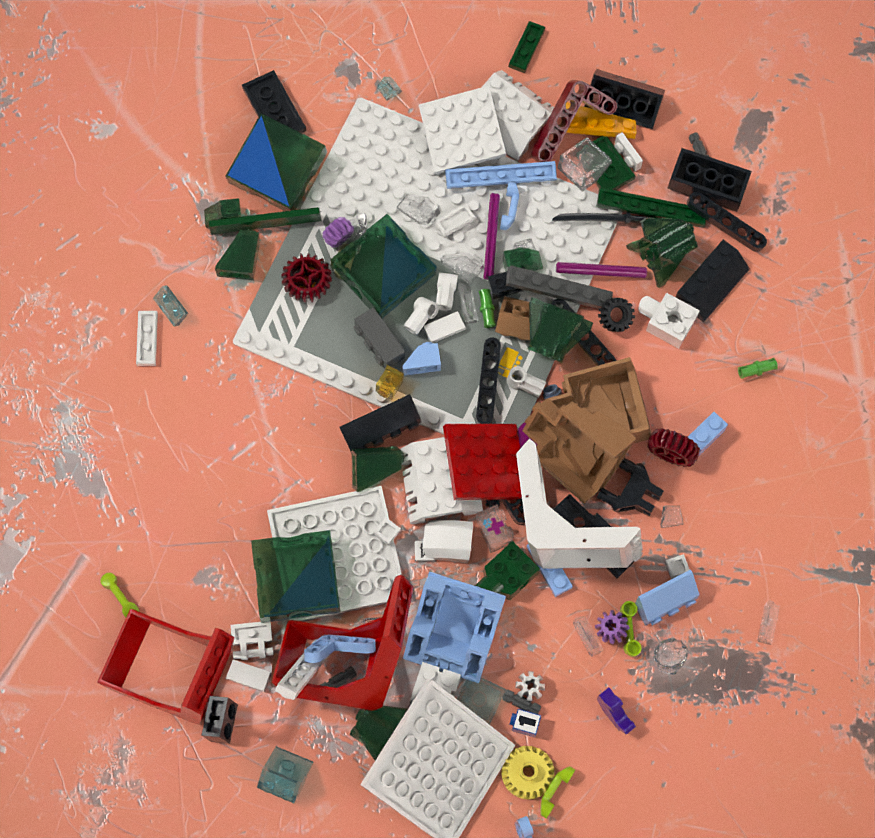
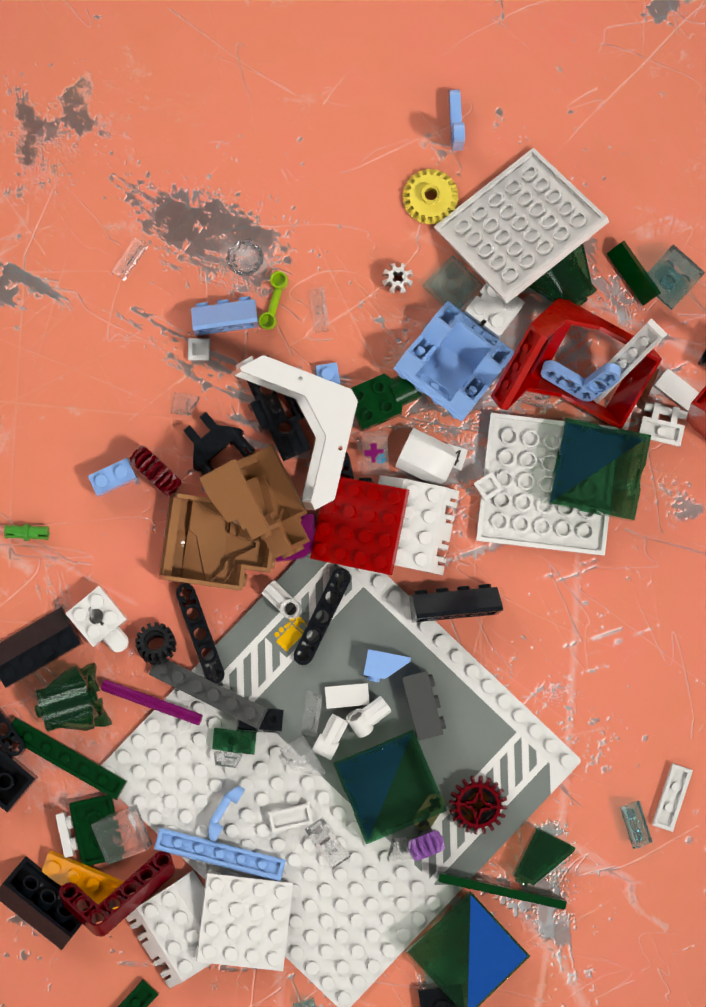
camera: 160 degrees left, 15 degrees up
clear green slope [204,198,242,228] -> none
dark grey axle [320,666,357,688] -> none
clear green slope [351,446,404,492] -> none
clear yellow brick [375,365,404,399] -> none
bright green pin [479,289,496,328] -> none
magenta axle [483,193,500,280] -> none
medium nougat slope [495,296,541,341] -> none
dark grey axle [502,690,541,714] -> none
brick [509,709,541,738] -> none
clear green brick [527,297,593,363] -> none
lime bar [540,766,576,819] -> none
sand blue plate [543,384,562,399] -> none
black sword [552,212,655,225] -> none
medium lavender gear [595,610,629,644] -> none
dark purple piece [597,687,636,735] -> none
none -> dark green tile [606,240,661,306]

